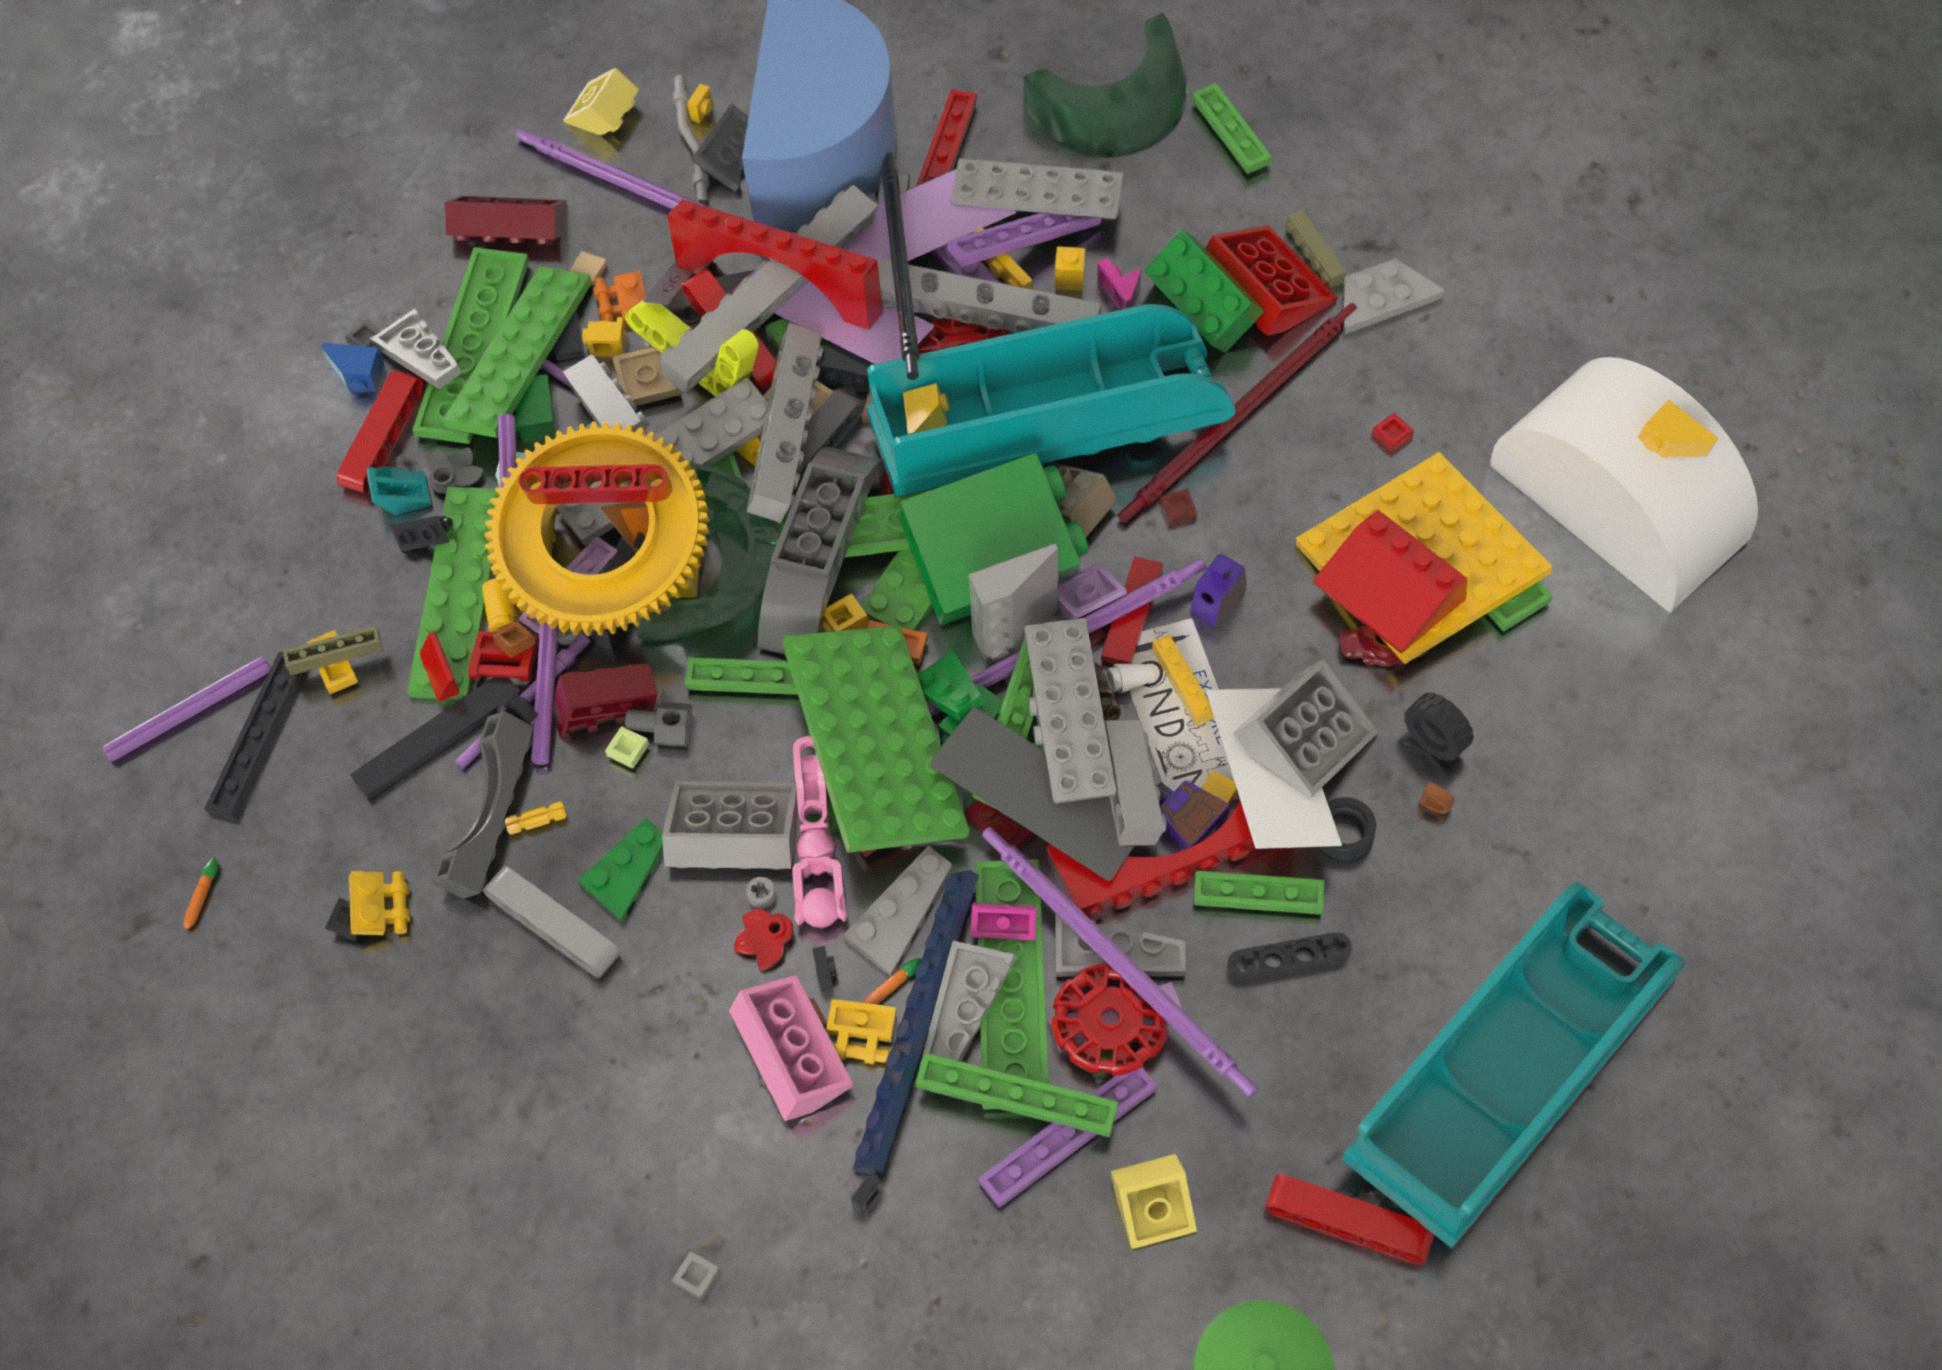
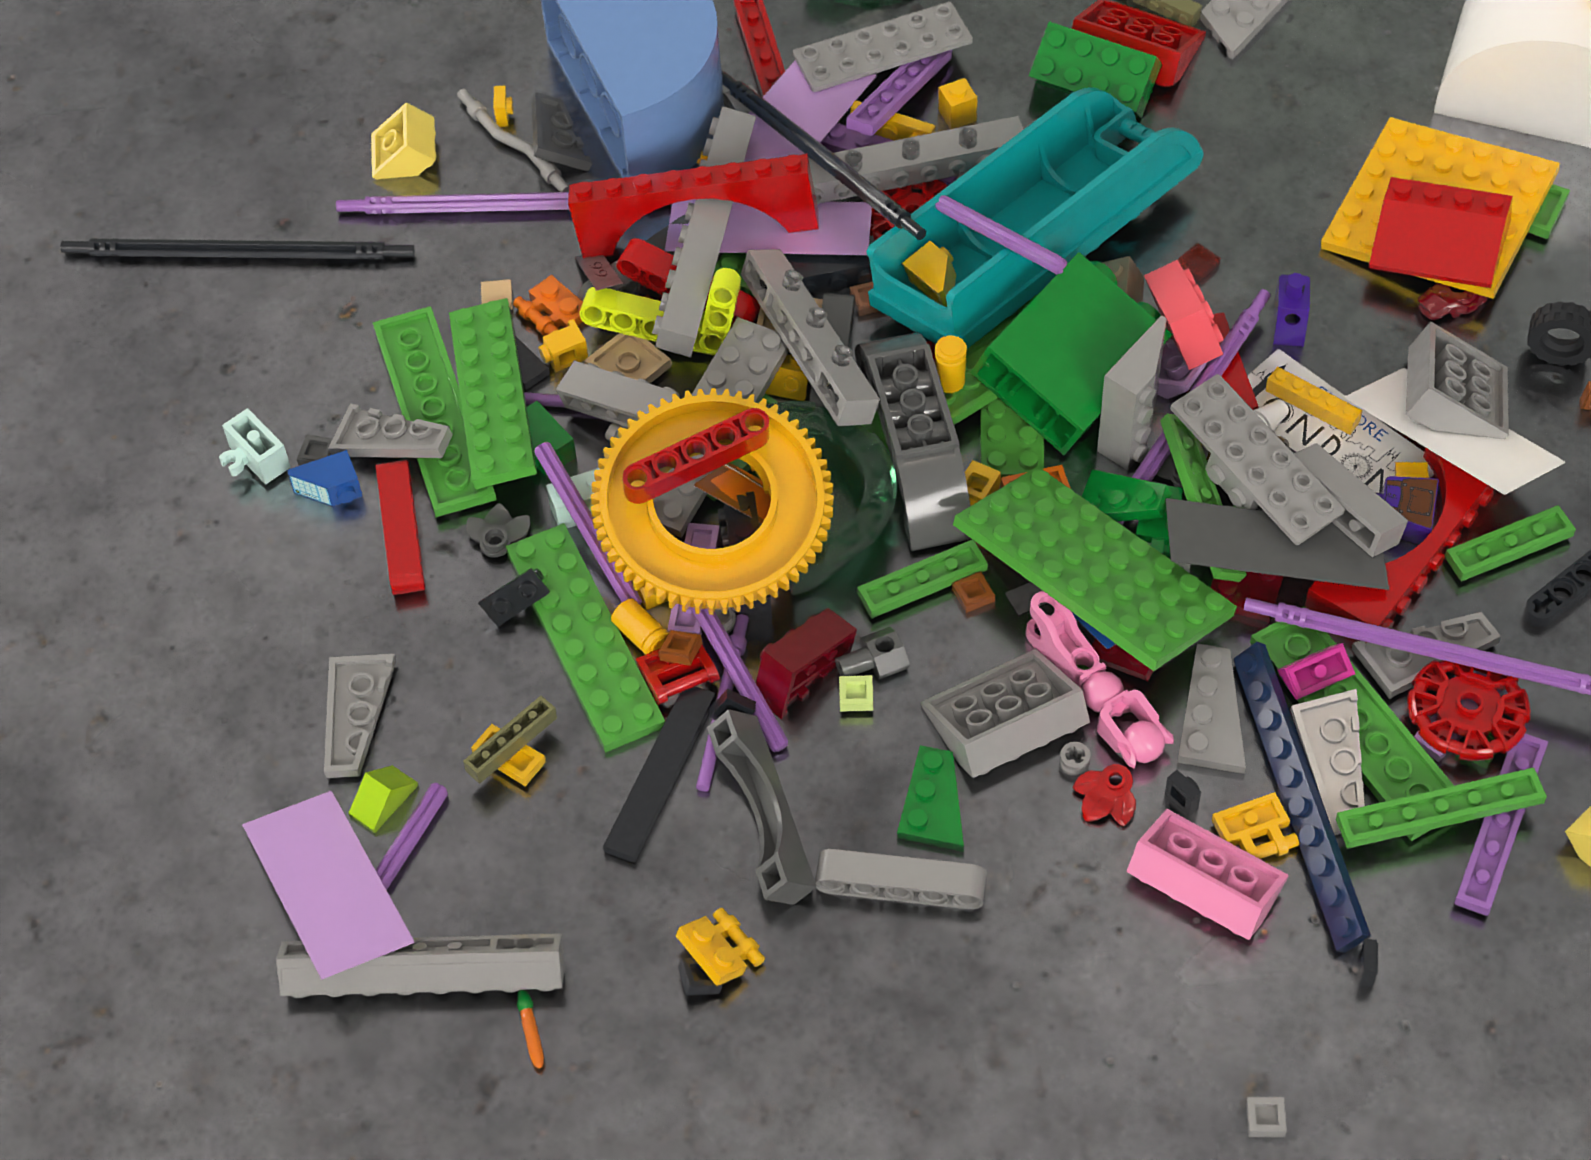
camera: 30 degrees left, 5 degrees down
black tile [204,652,305,821] -> none
teal slope [367,467,431,515] -> none
red slope [420,632,460,702] -> none
dark red slope [445,195,567,244] -> none
yellow axle [505,801,567,834] -> none
orange piece [862,958,922,1005] -> none
dark pink slope [1097,257,1141,310] -> none
dark red axle [1117,303,1357,523] -> none
black tyre [1320,797,1377,861] -> none
red tile [1372,413,1414,452] -> none
none -> black axle [60,238,415,260]
none -> light aqua brick [219,408,291,485]
none -> lavender sticker [243,791,414,979]
none -> light grey piece [276,934,565,998]
none -> light grey wing [324,654,397,778]
none -> lime slope [348,765,419,834]
none -> medium lavender axle [935,195,1067,274]
none -> yellow piece [935,335,967,393]
none -> dark orange tile [952,571,995,613]
none -> coral brick [1144,260,1224,370]

